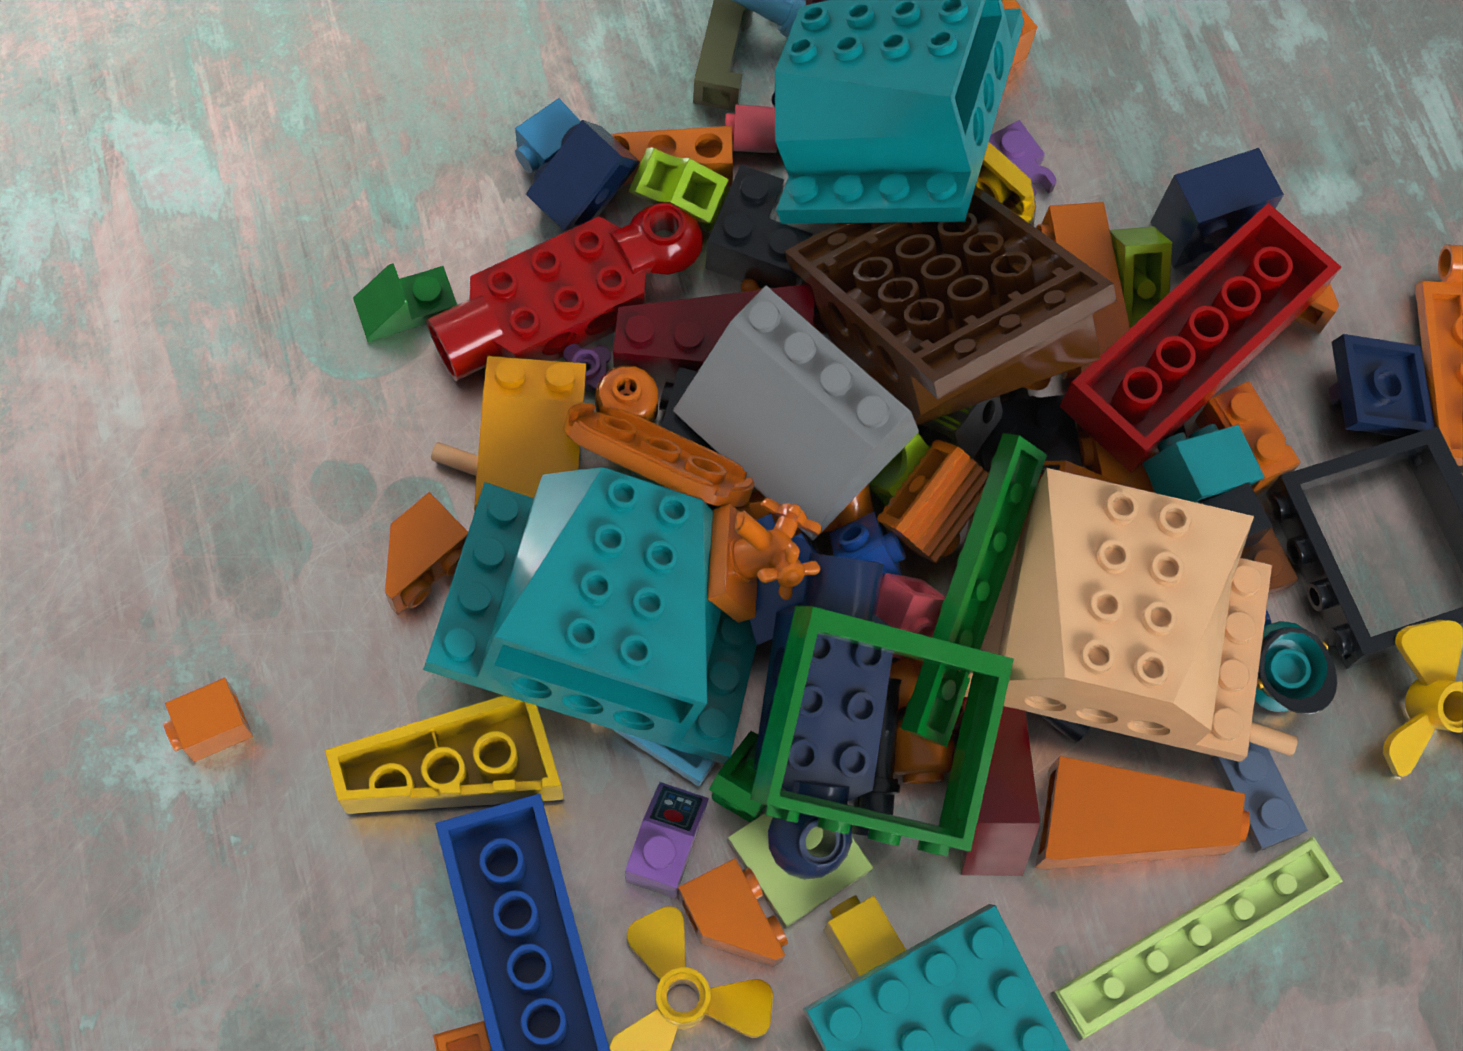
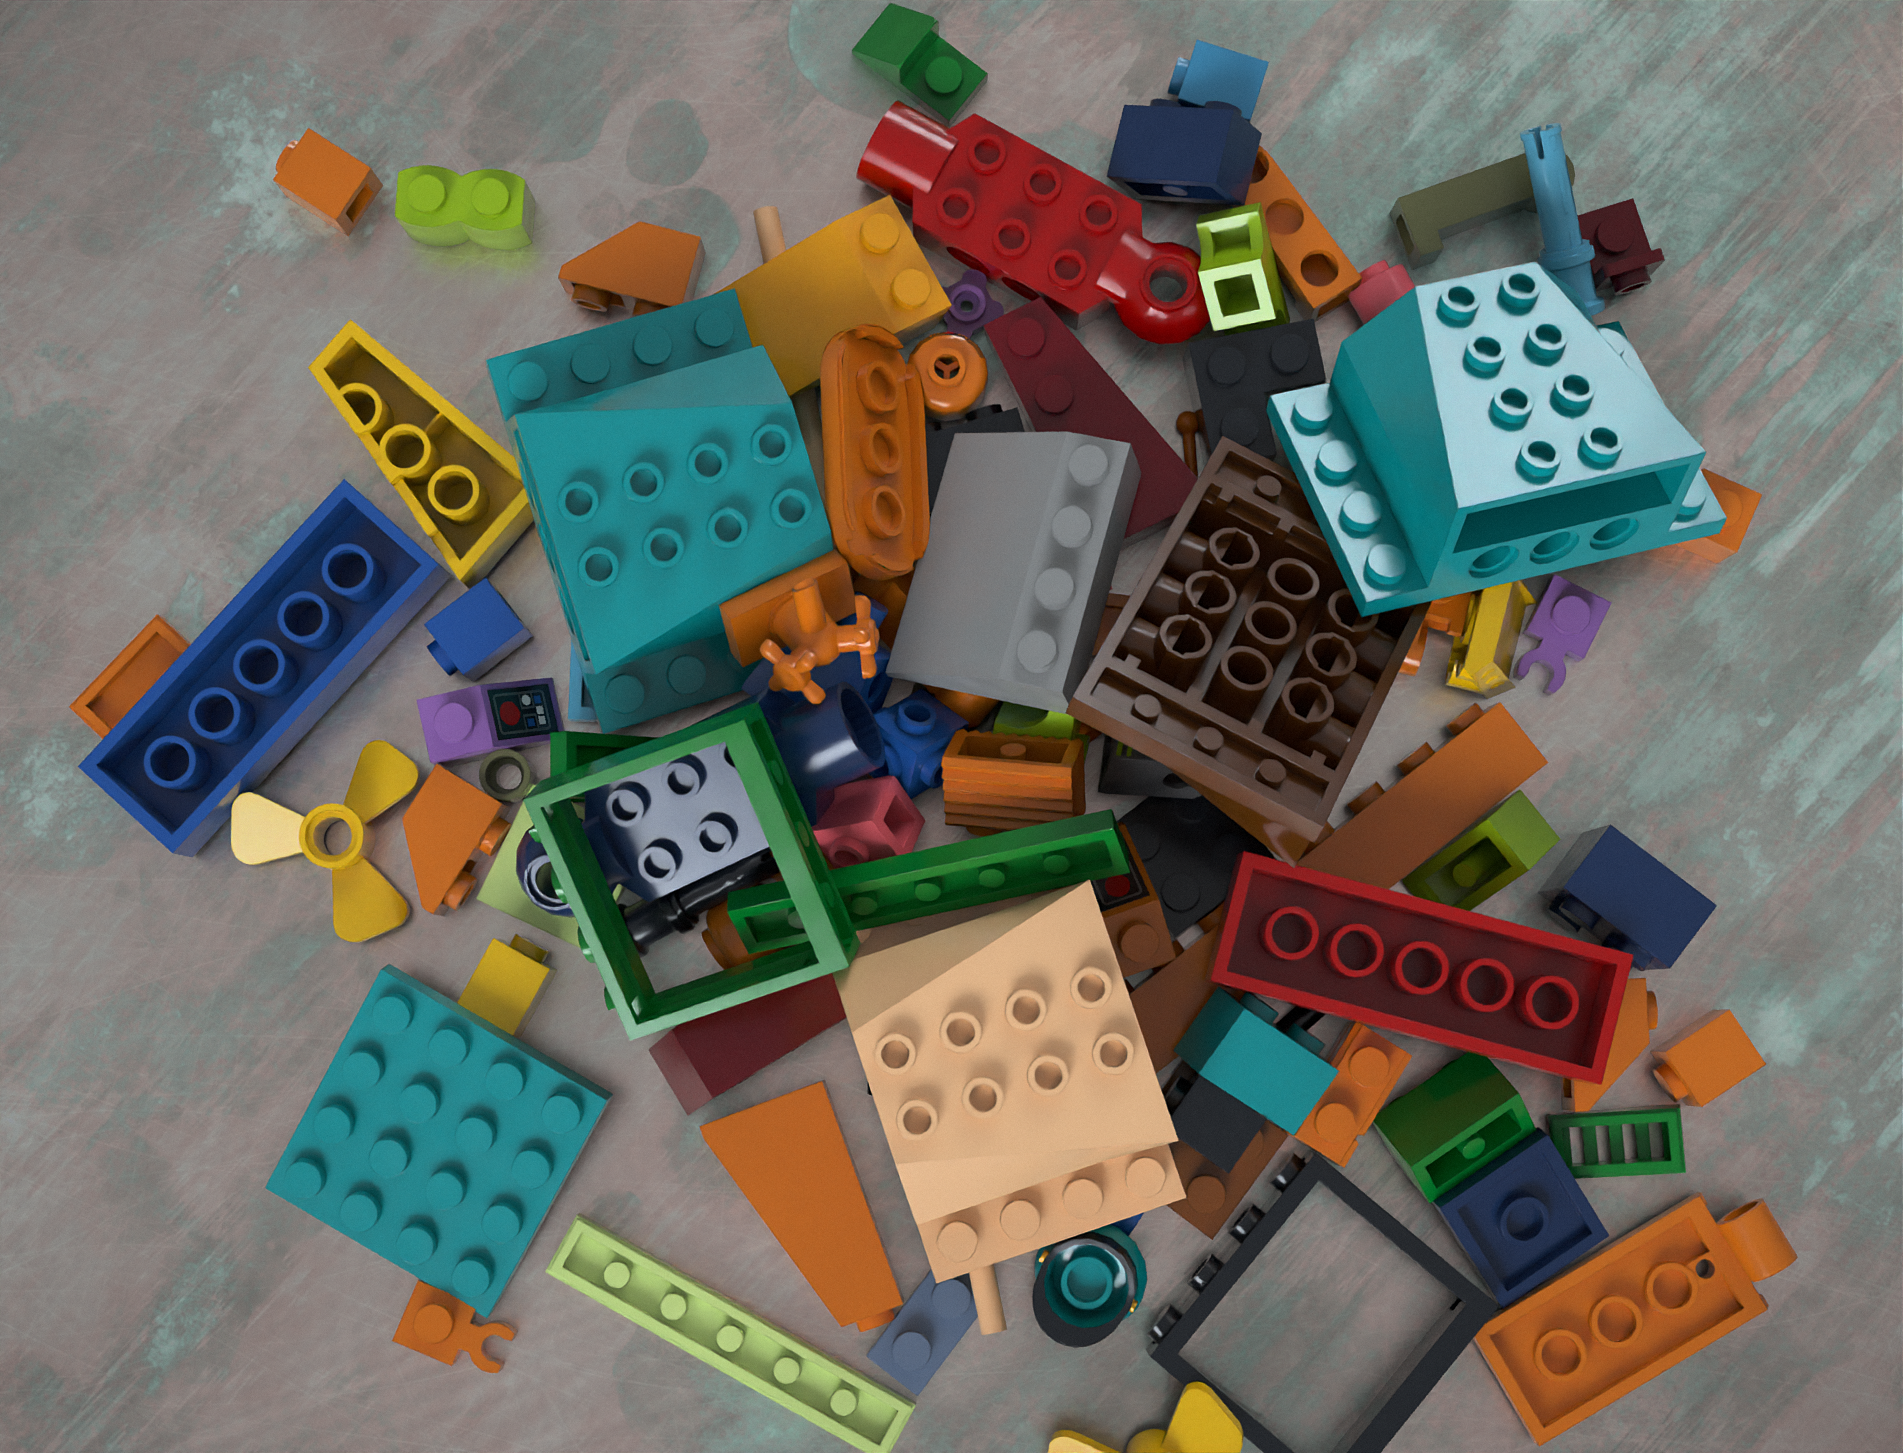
camera: 65 degrees right, 15 degrees up
none -> lime brick [395,165,536,250]
none -> blue brick [424,577,533,682]
none -> olive hose [479,749,537,803]
none -> green brick [1373,1052,1536,1203]
none -> green slope [1548,1104,1686,1179]
none -> orange brick [1650,1009,1766,1107]

